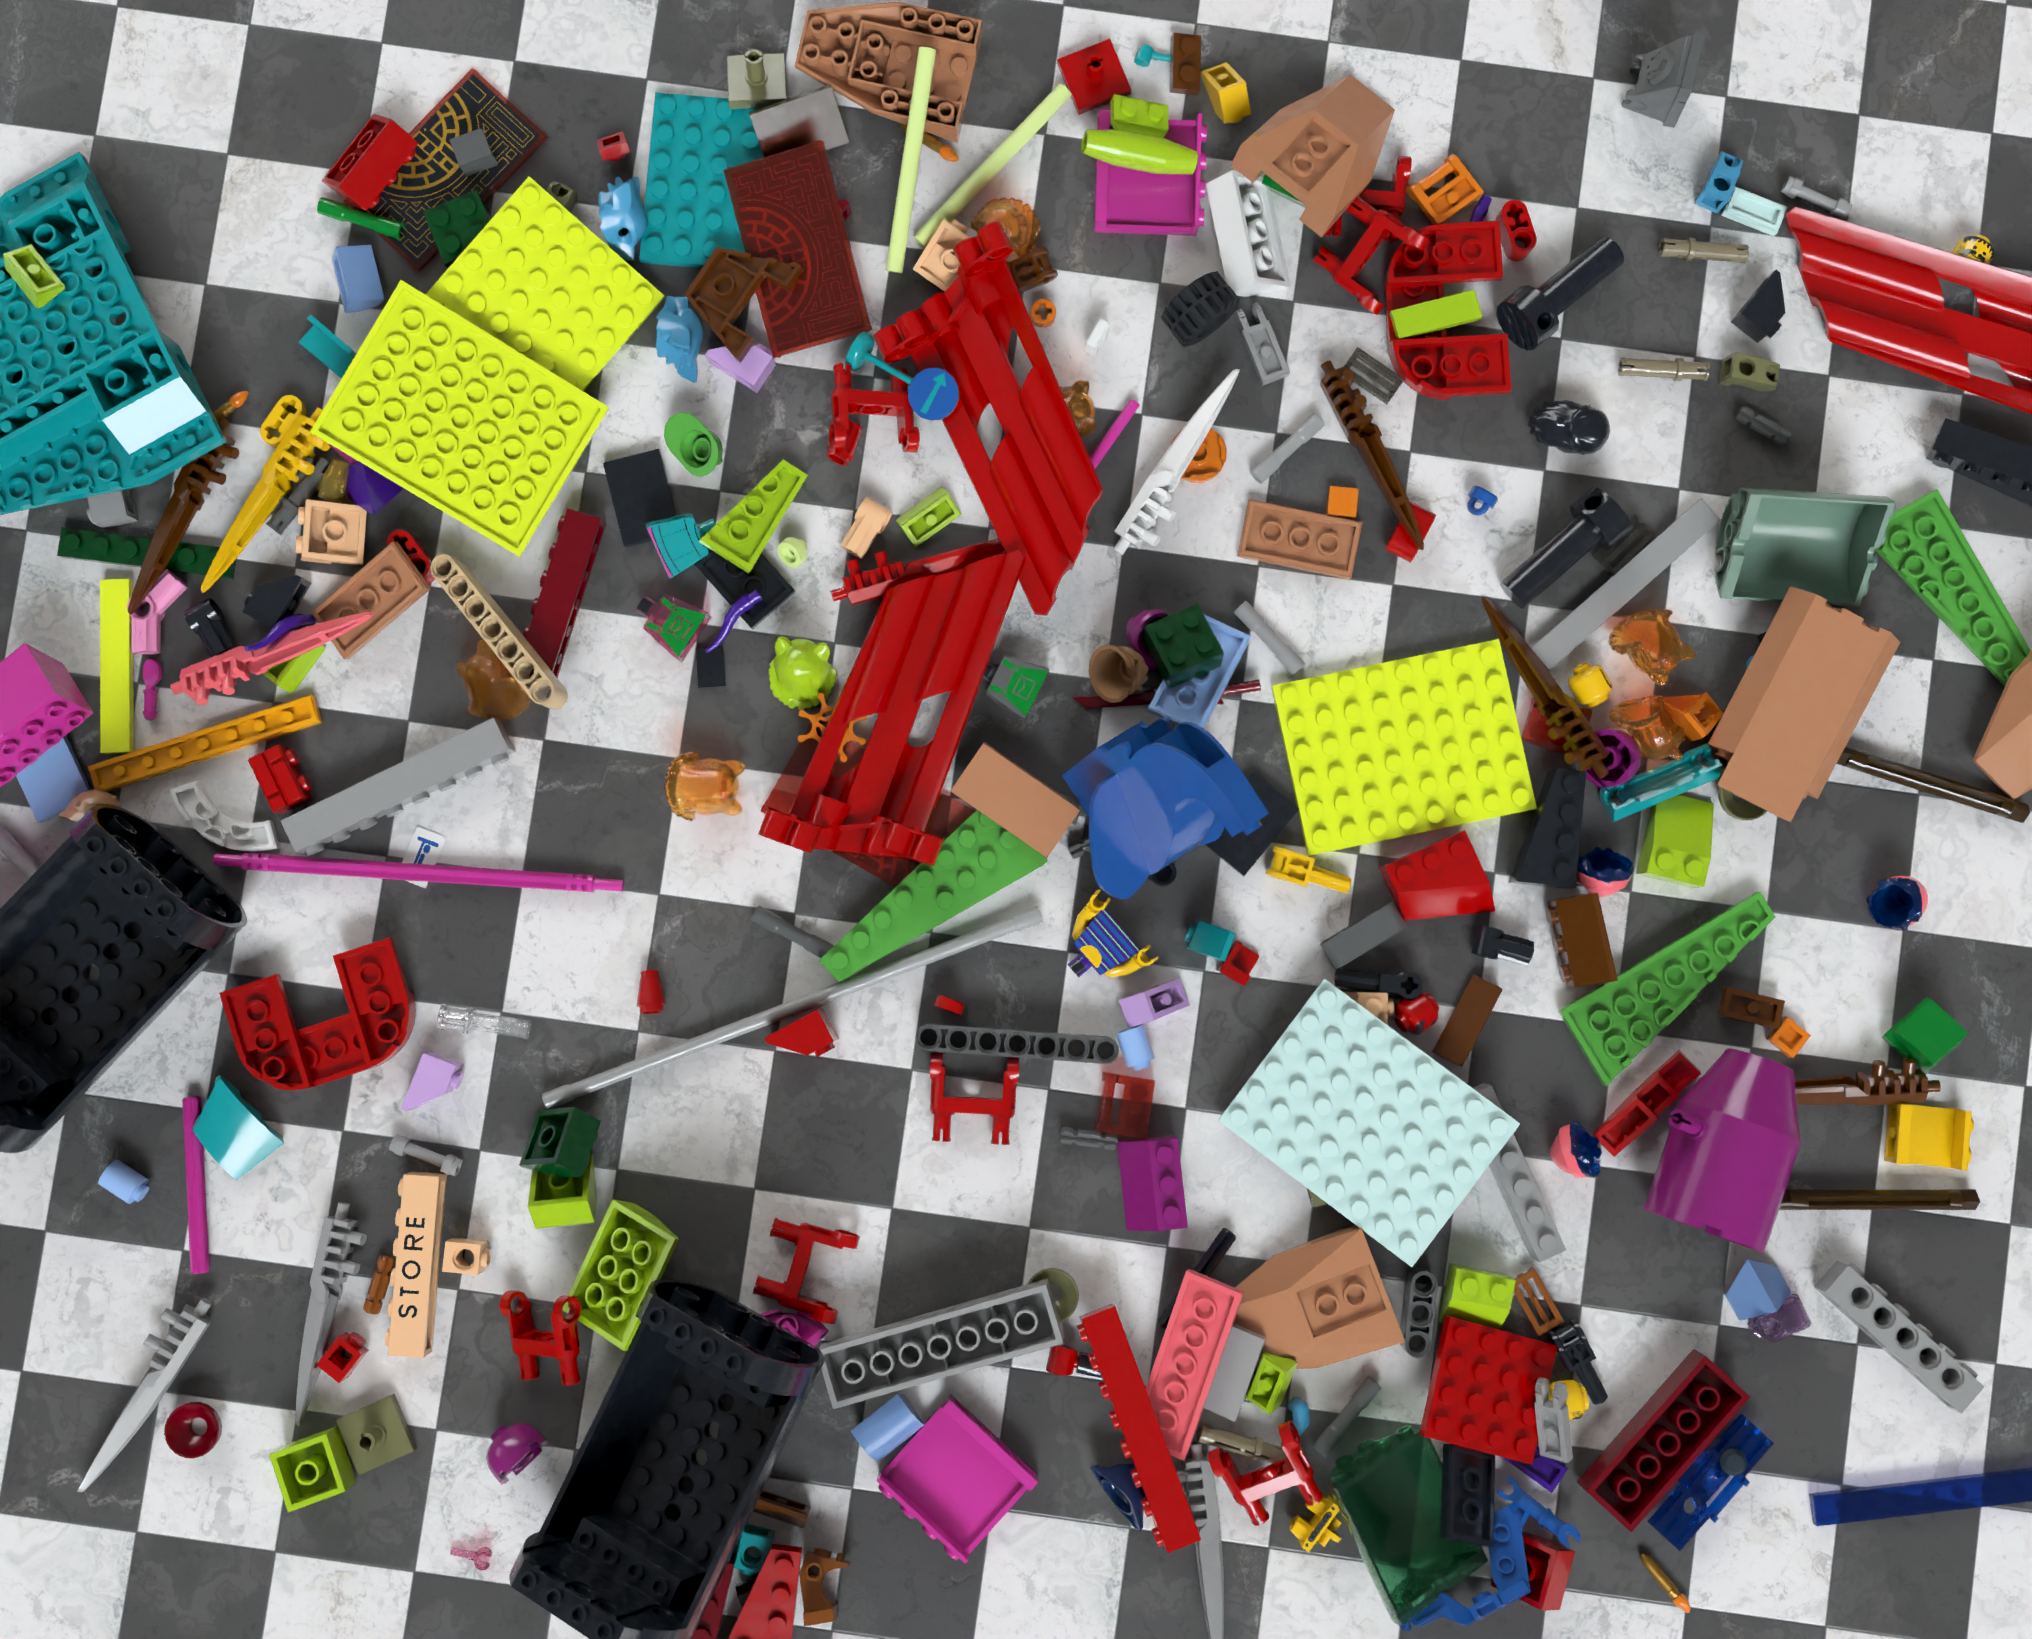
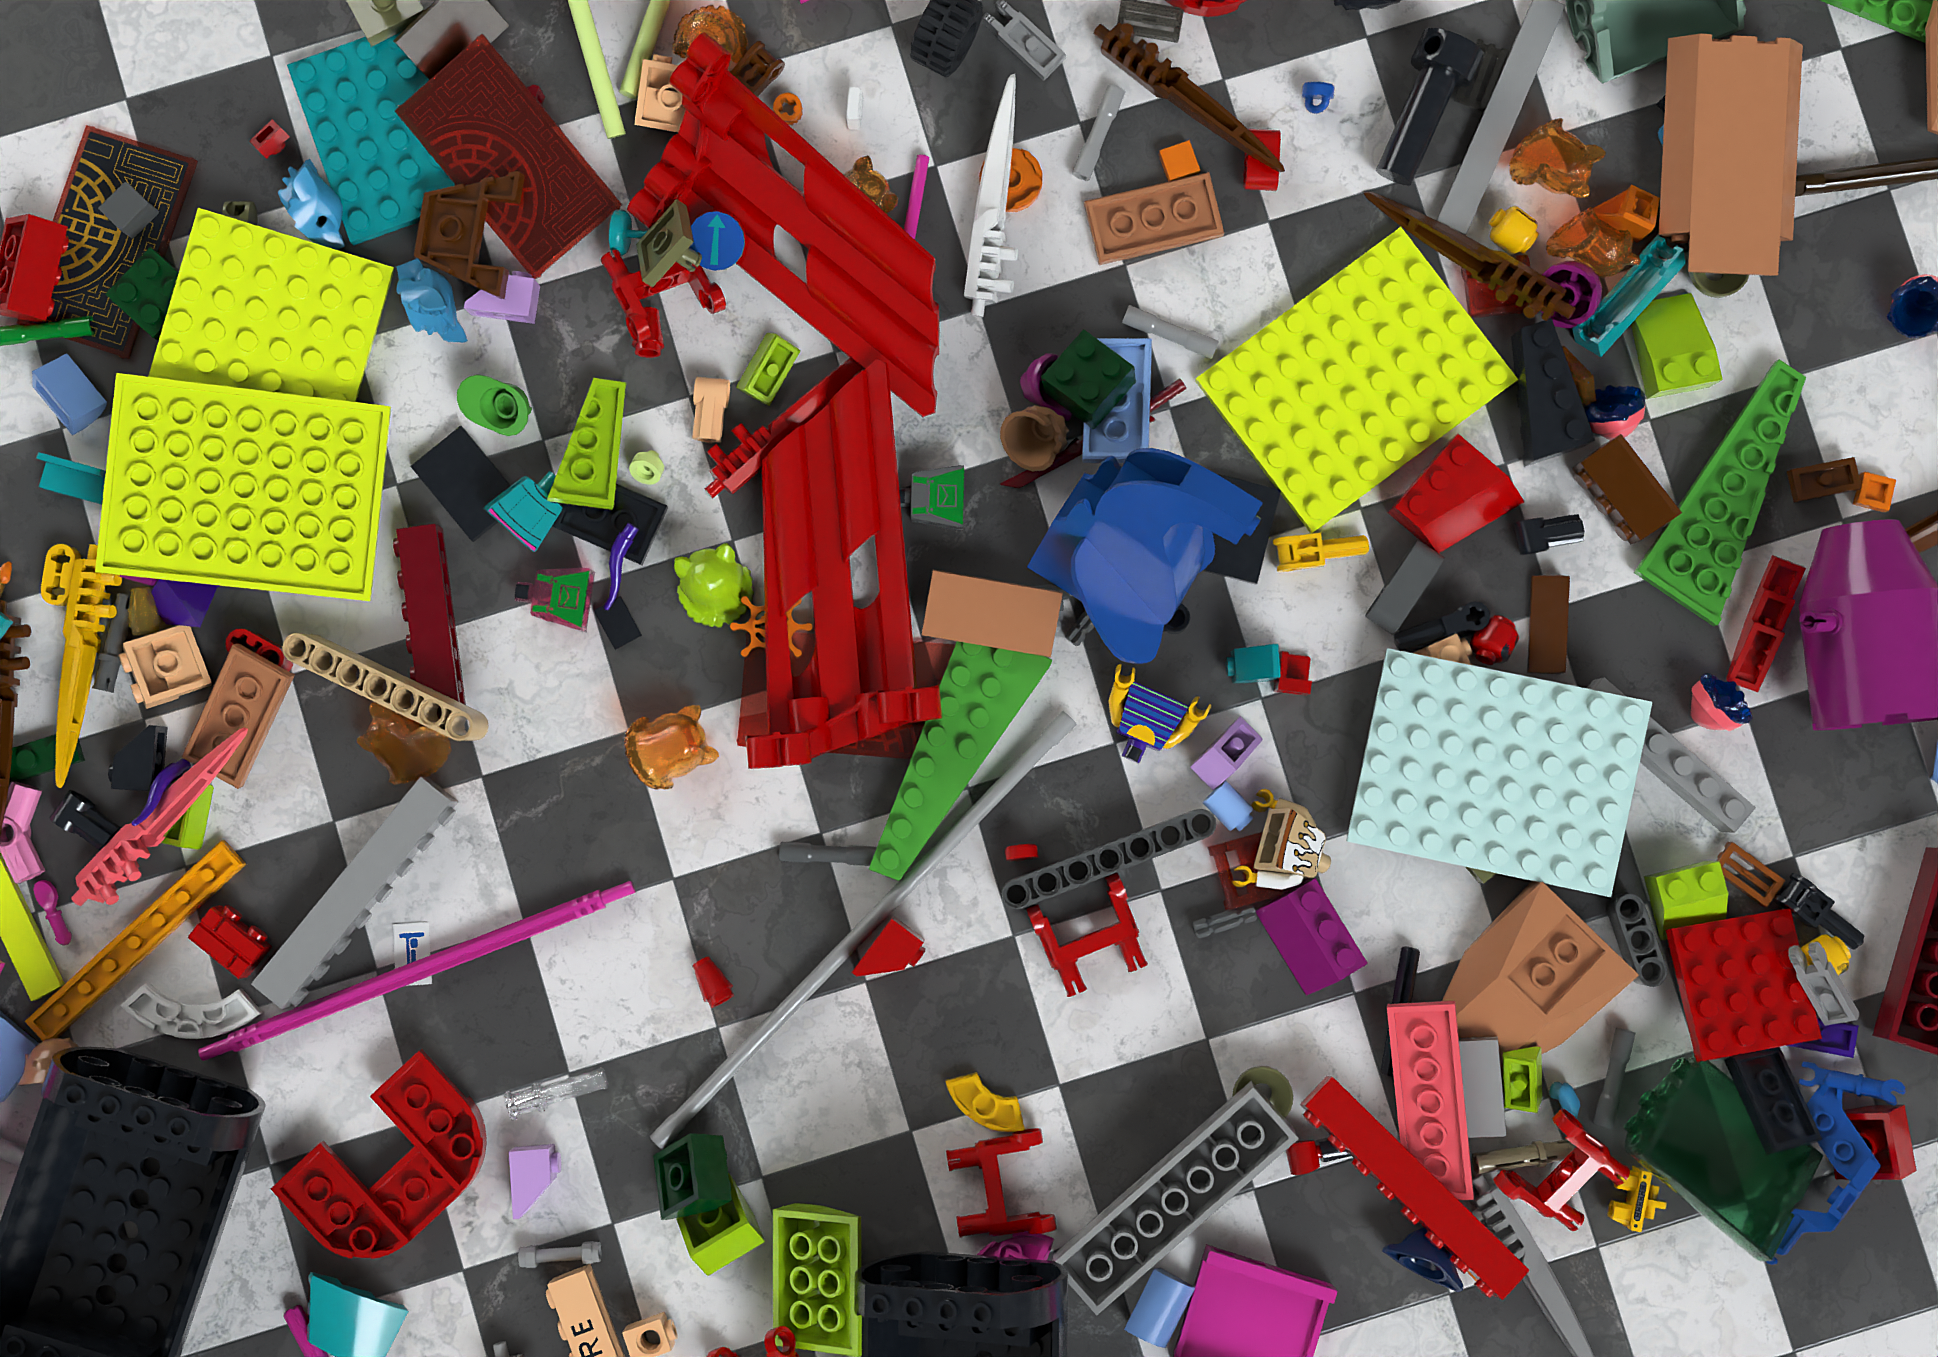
camera: 25 degrees left, 0 degrees up
none -> olive tile [636,199,702,287]
none -> yellow tile [945,1072,1025,1132]
none -> torso [1232,789,1331,890]
none -> clear orange tile [1562,346,1596,405]

